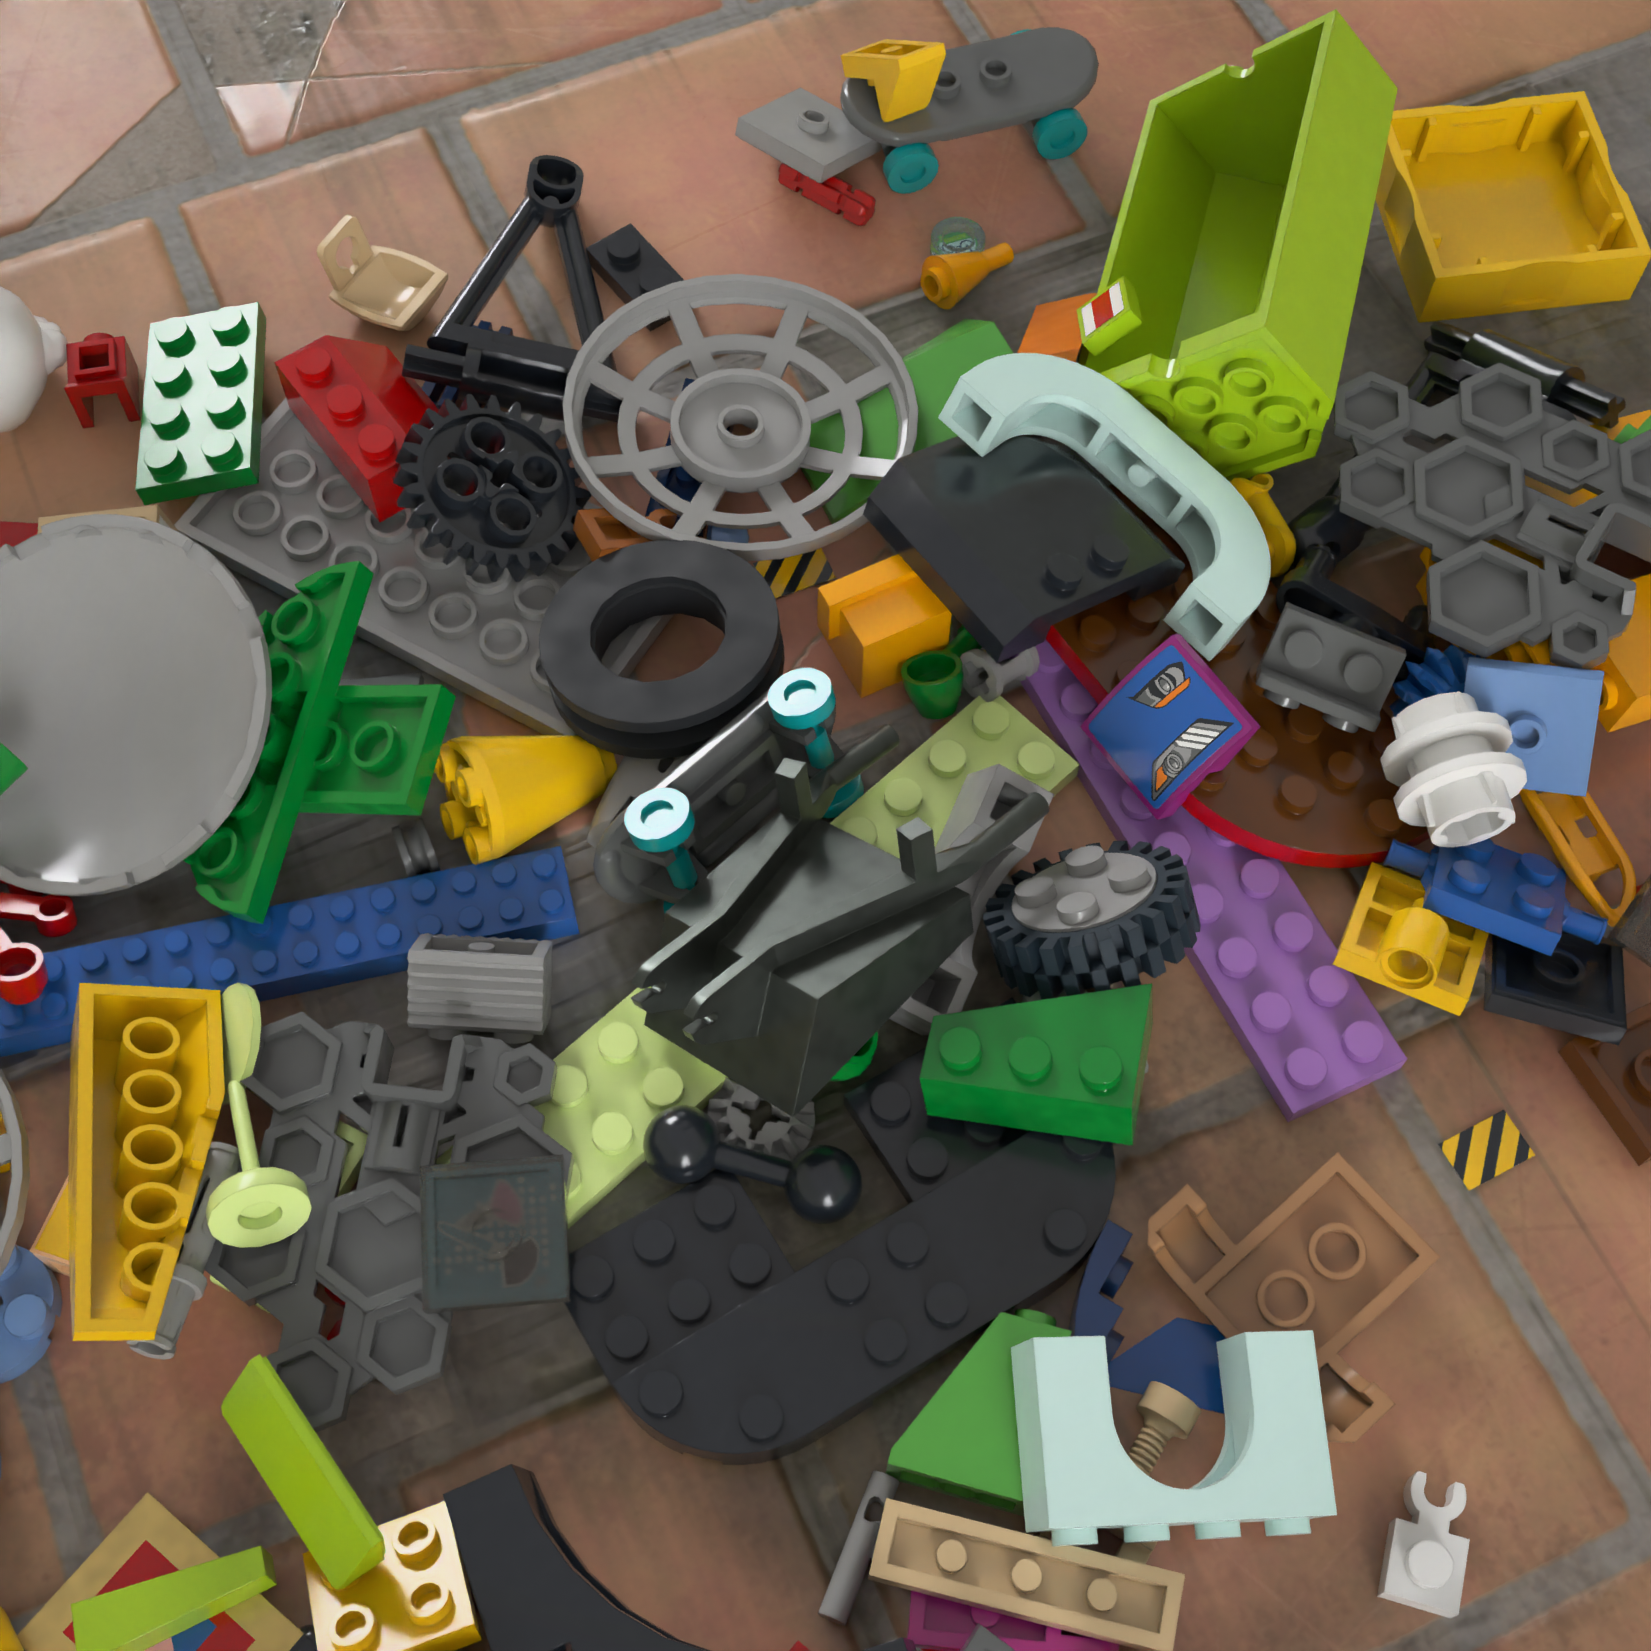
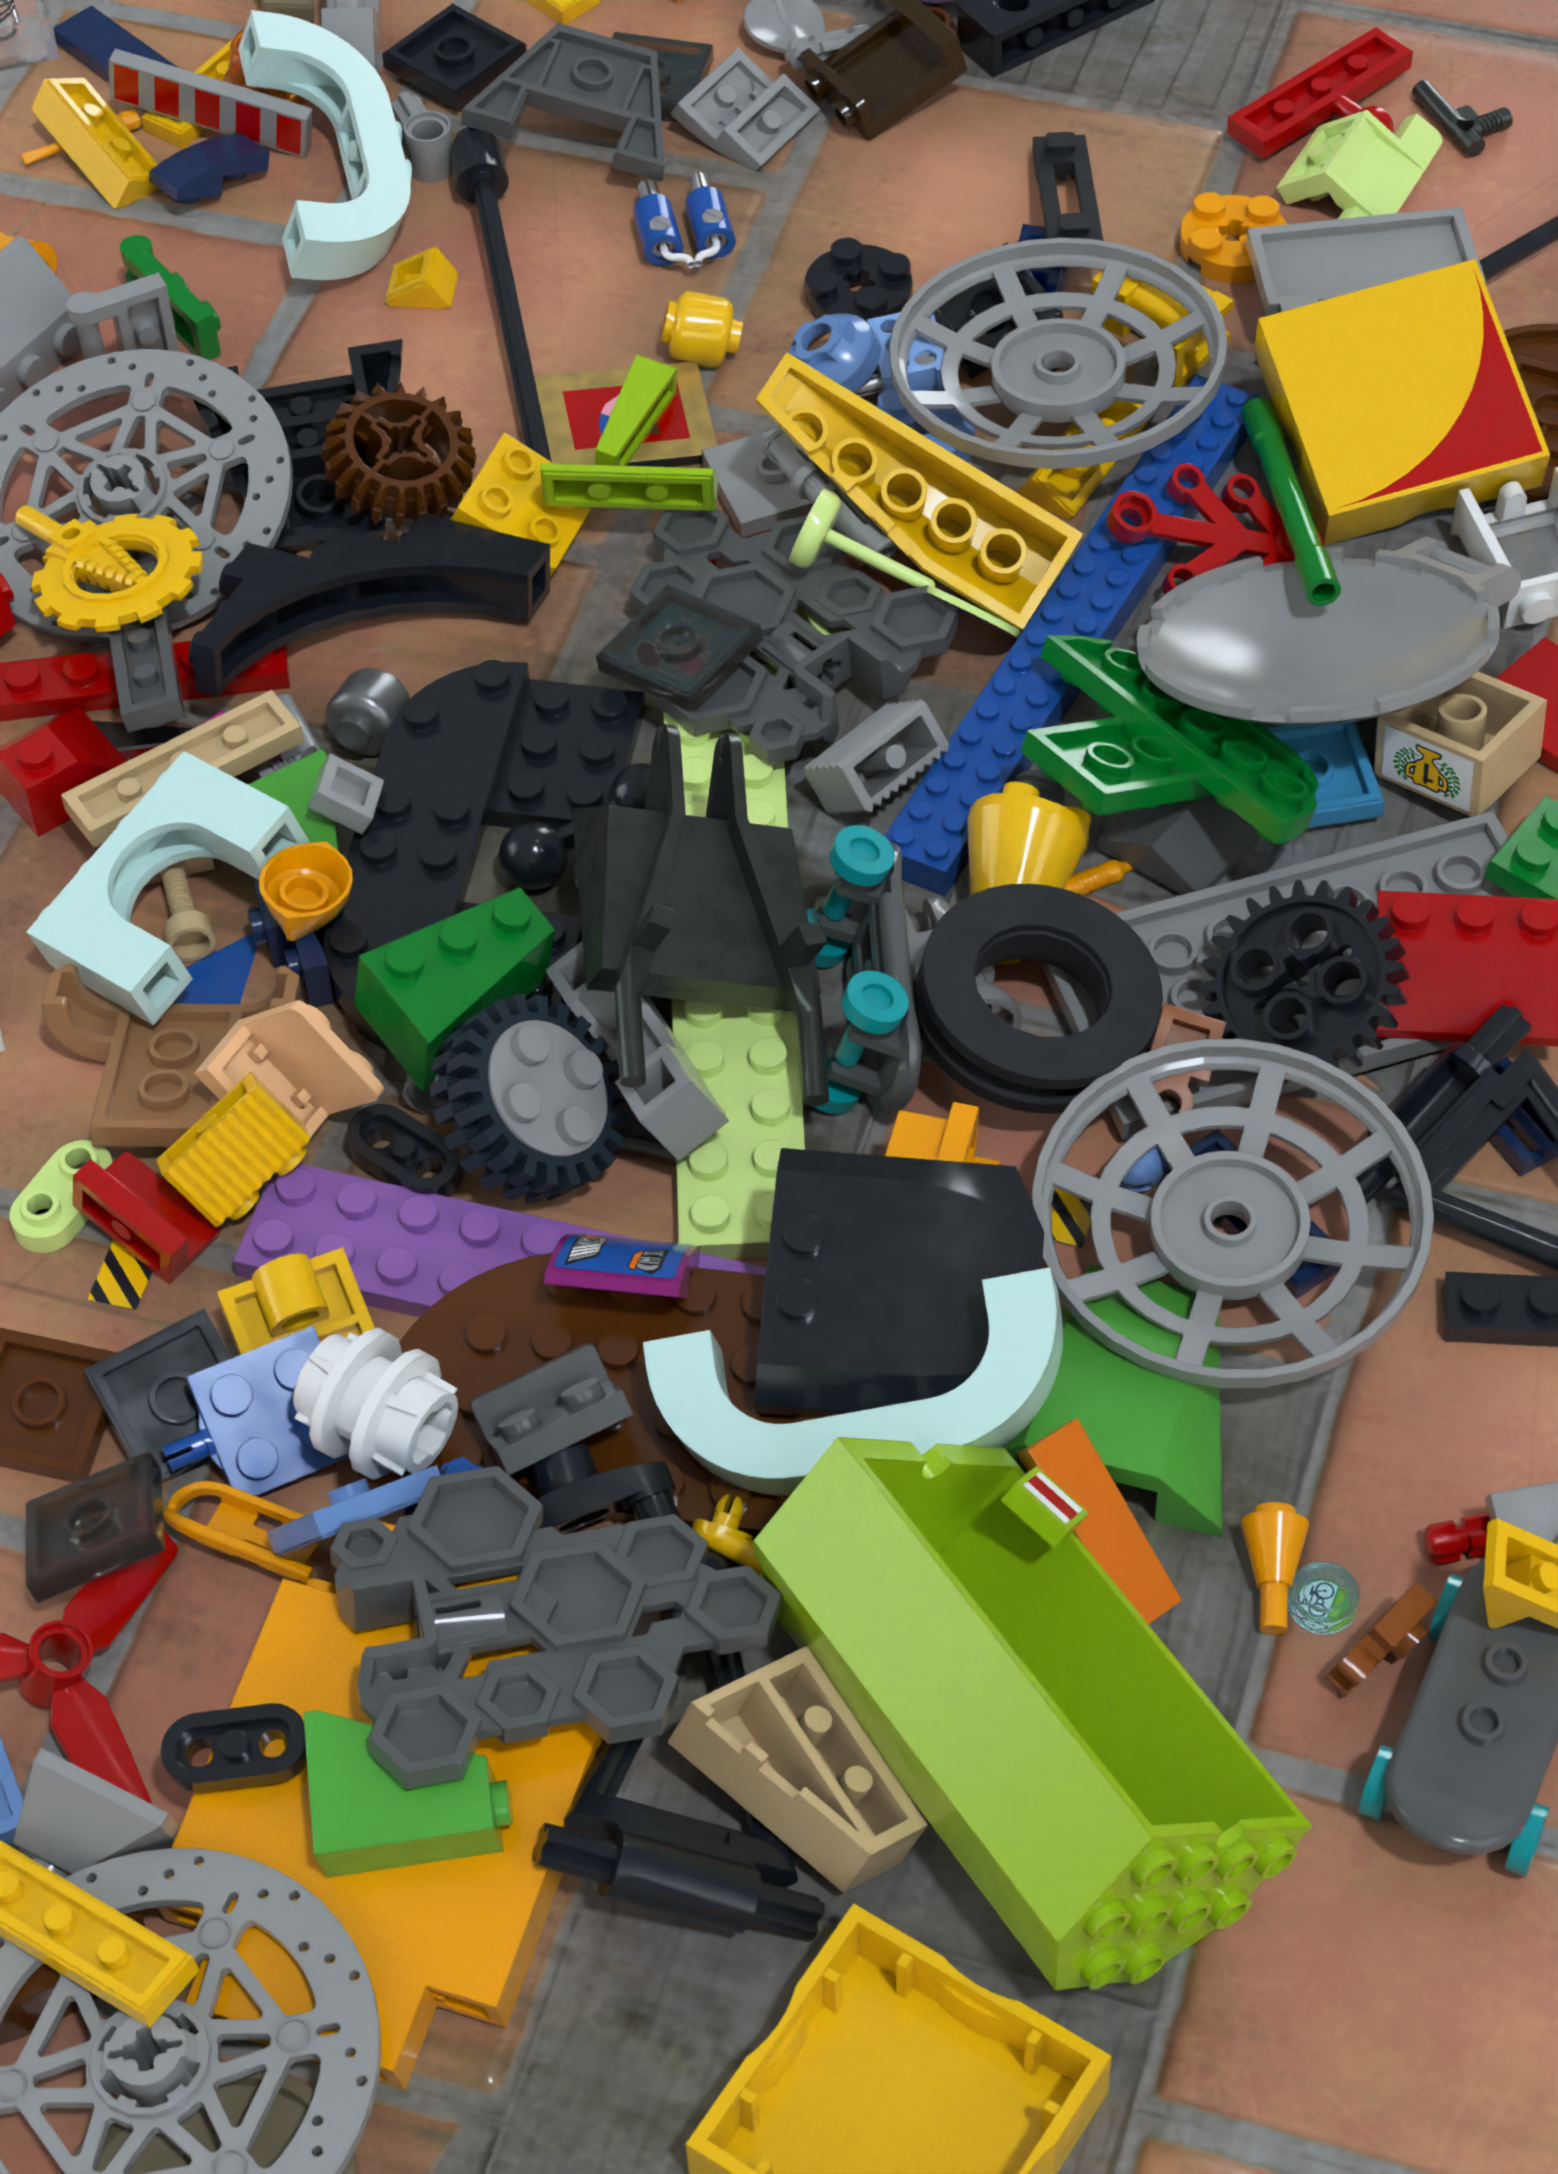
camera: 135 degrees right, 10 degrees down
none -> yellowish green plate [9,1140,113,1253]
none -> red panel [73,1152,220,1285]
none -> yellow brick [156,1071,311,1227]
none -> light nougat bracket [194,1000,384,1137]
none -> light orange hat [259,841,353,941]
none -> light grey plate [307,753,384,834]
none -> flat silver head [325,668,410,756]
none -> black plate [347,1104,463,1197]
none -> tan wedge [667,1646,928,1893]
none -> light grey plate [701,428,813,538]
none -> dark orange plate [1324,1582,1438,1697]

